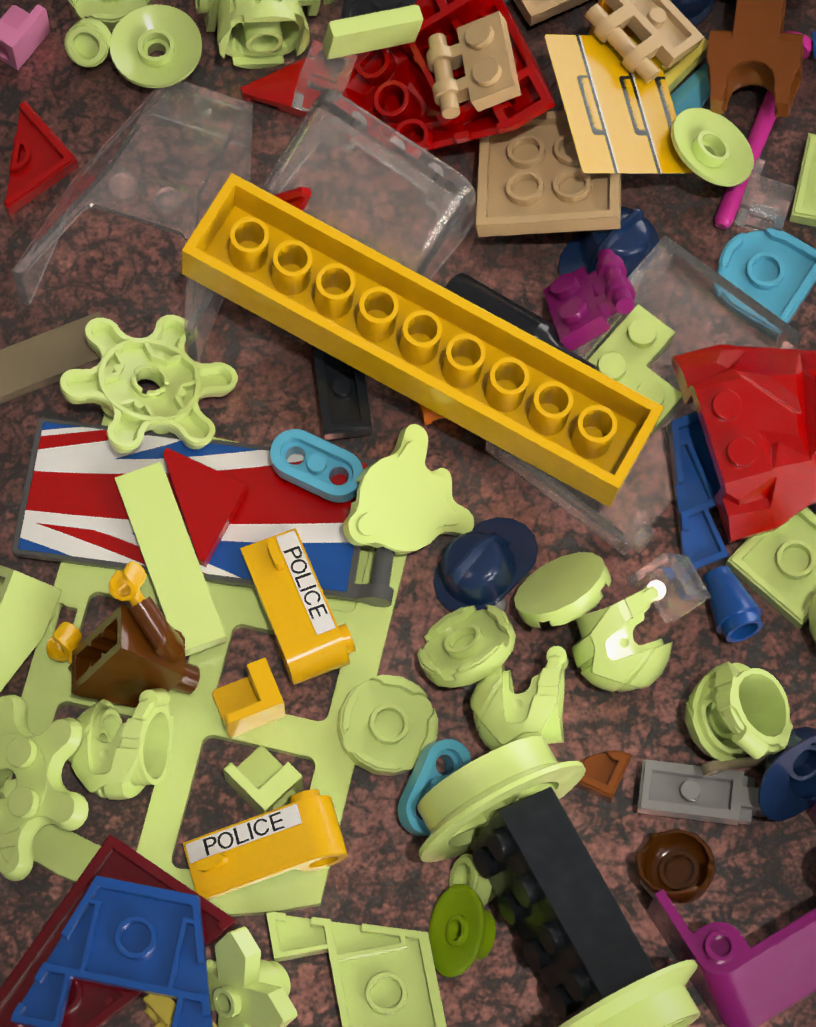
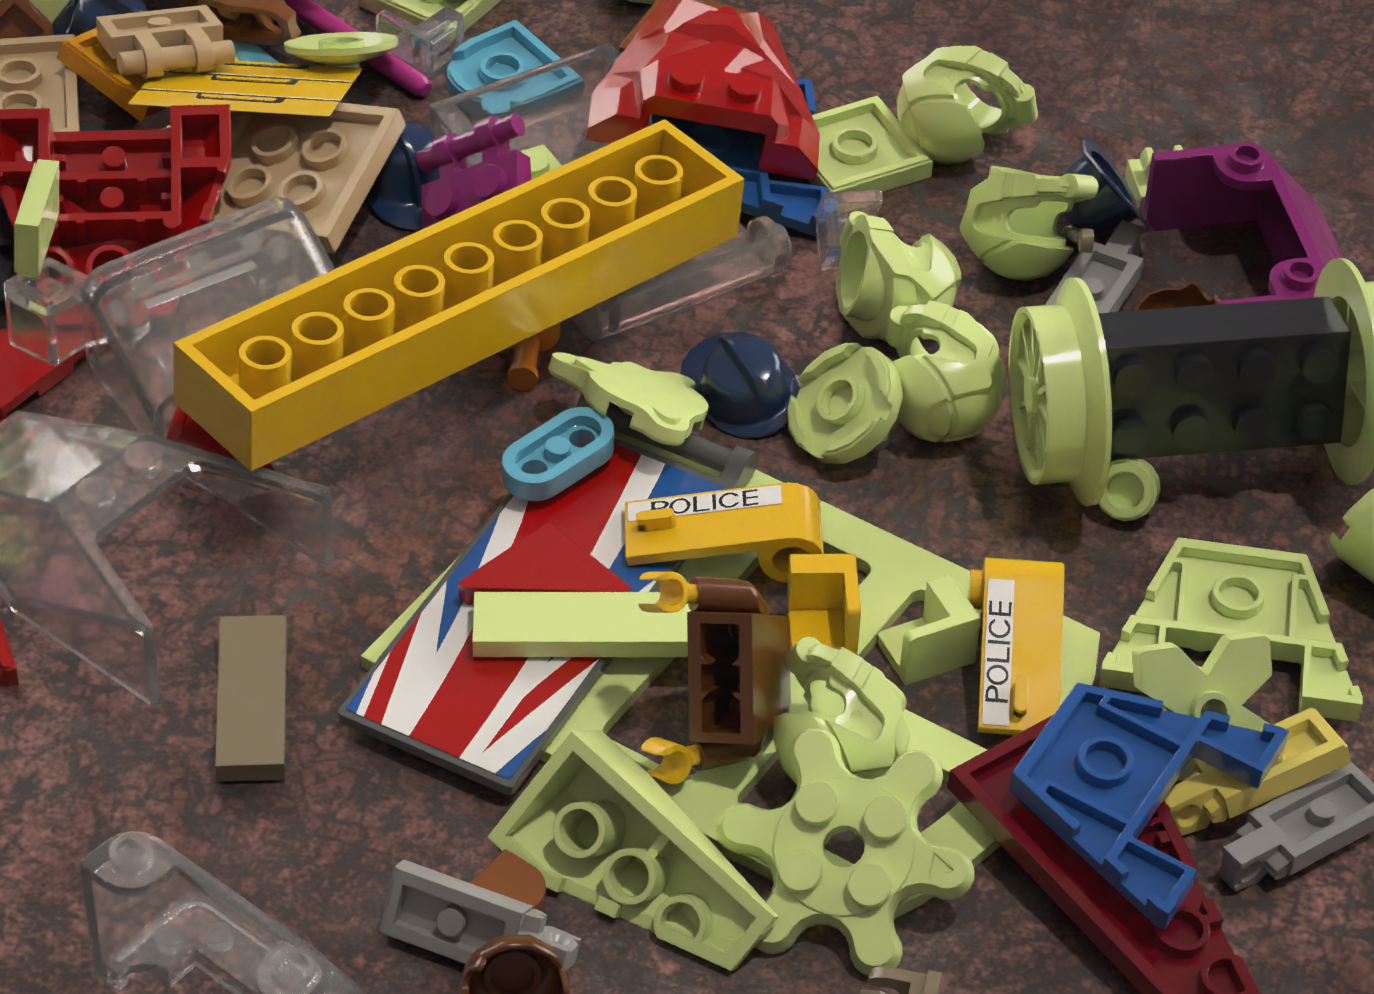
camera: 70 degrees left, 25 degrees down
yellowish green plate [60,315,238,454] -> none
black hinge [312,345,372,440] -> none
yellowish green tile [337,674,438,776] -> none
medium azure plate [398,739,472,836] -> none
tan plate [426,11,521,119] -> none
lime piece [428,884,496,977] -> none
yellowish green tile [514,552,612,628] -> none
blue cone [703,566,763,643] -> none

